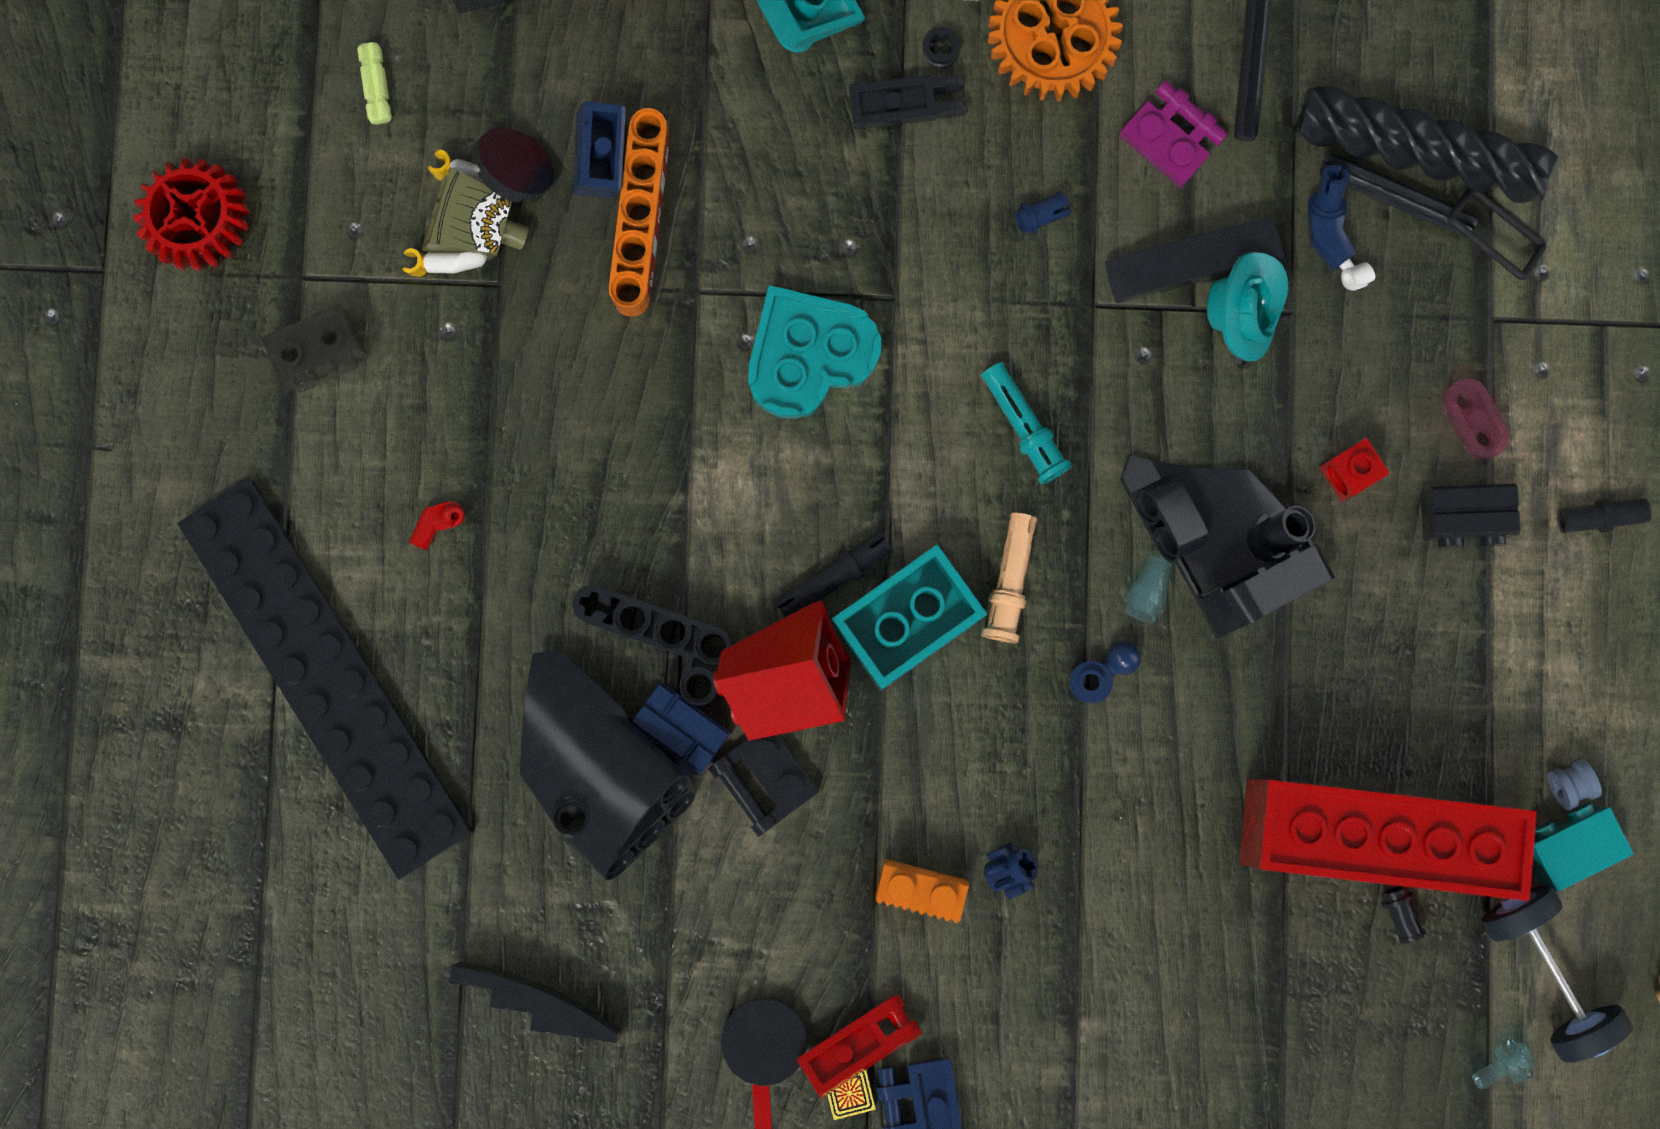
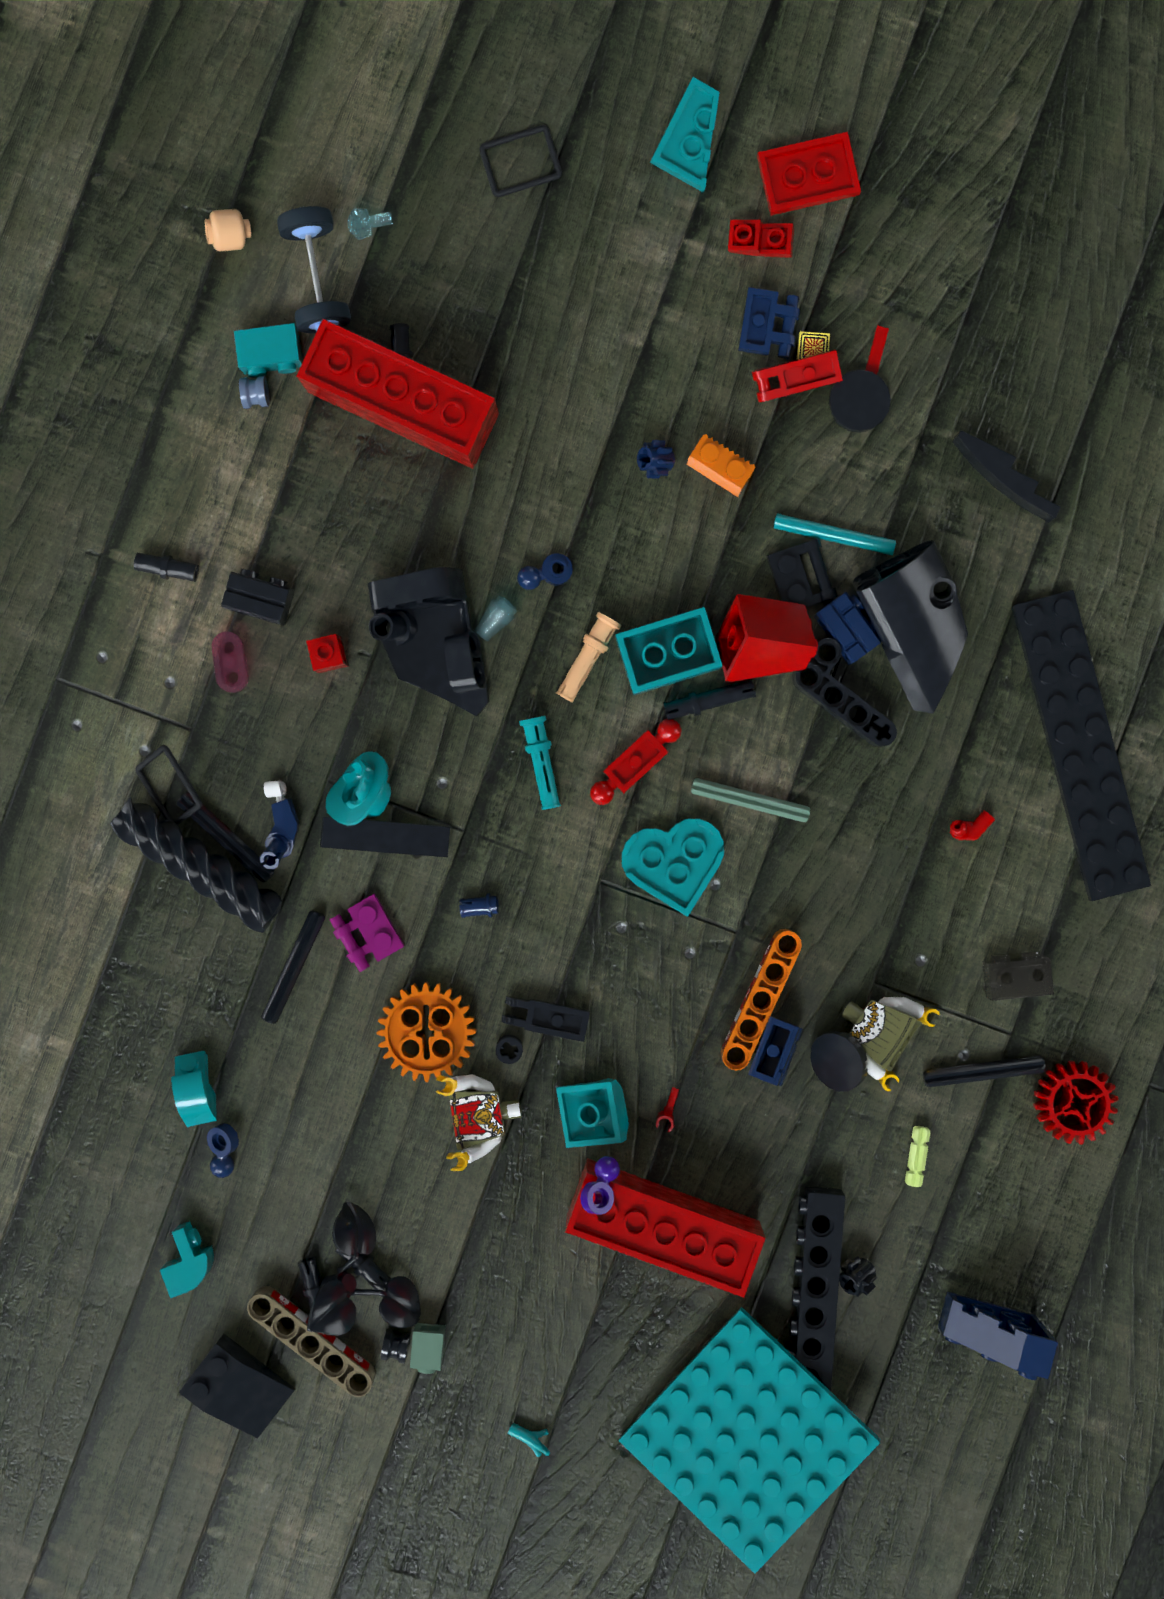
camera: 165 degrees left, 5 degrees up
none -> red plate [590,719,682,805]
none -> red hand [656,1087,679,1132]
none -> sand green axle [691,778,810,822]
none -> teal piece [773,513,896,555]
none -> black axle [923,1055,1045,1087]

